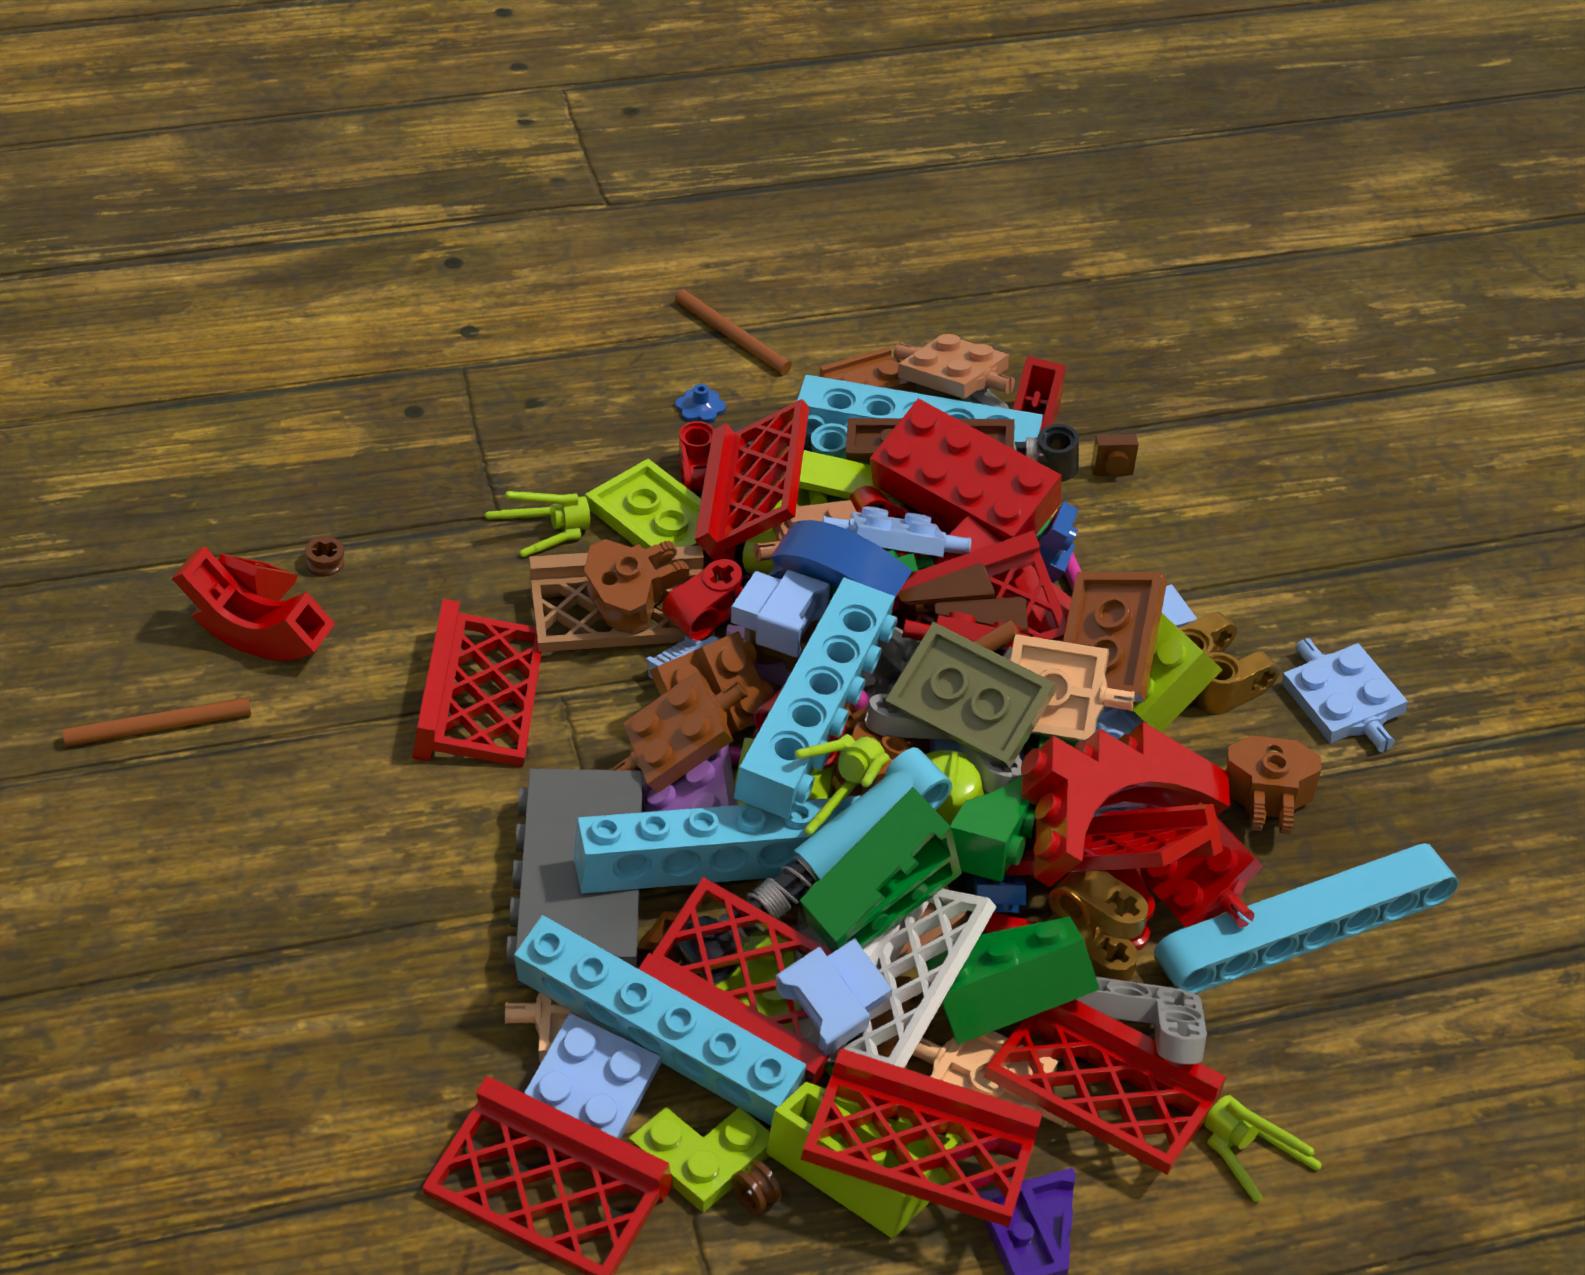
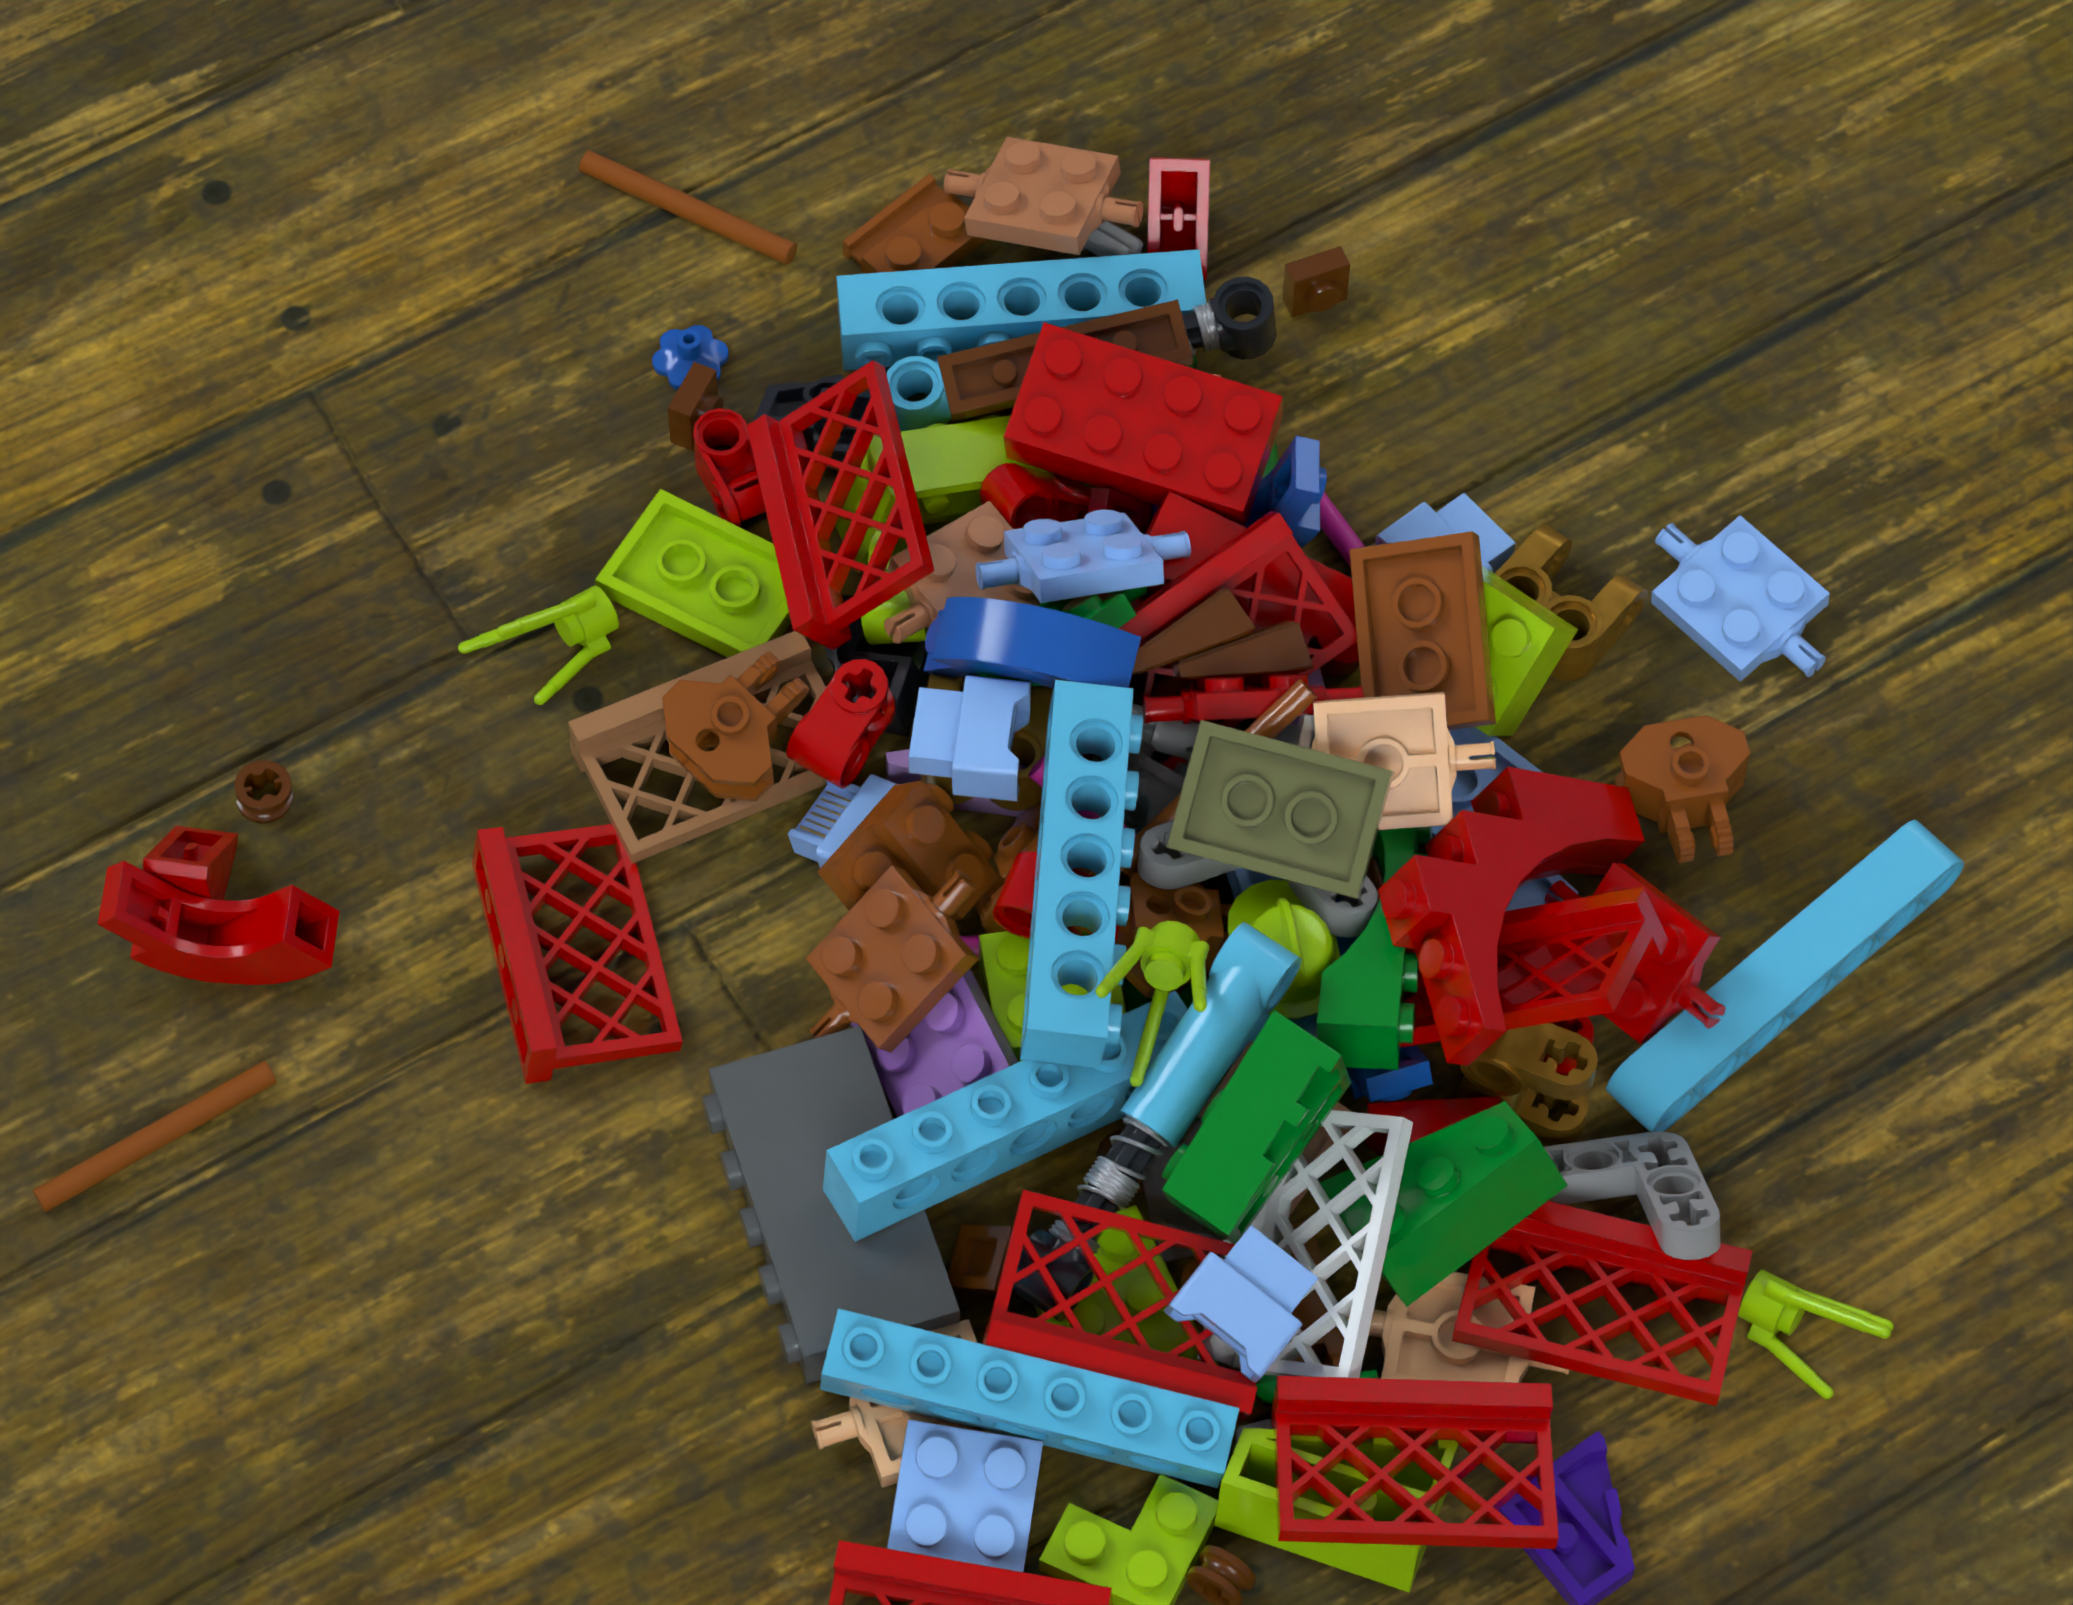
camera: 15 degrees left, 15 degrees up
none -> reddish brown plate [667,362,723,451]

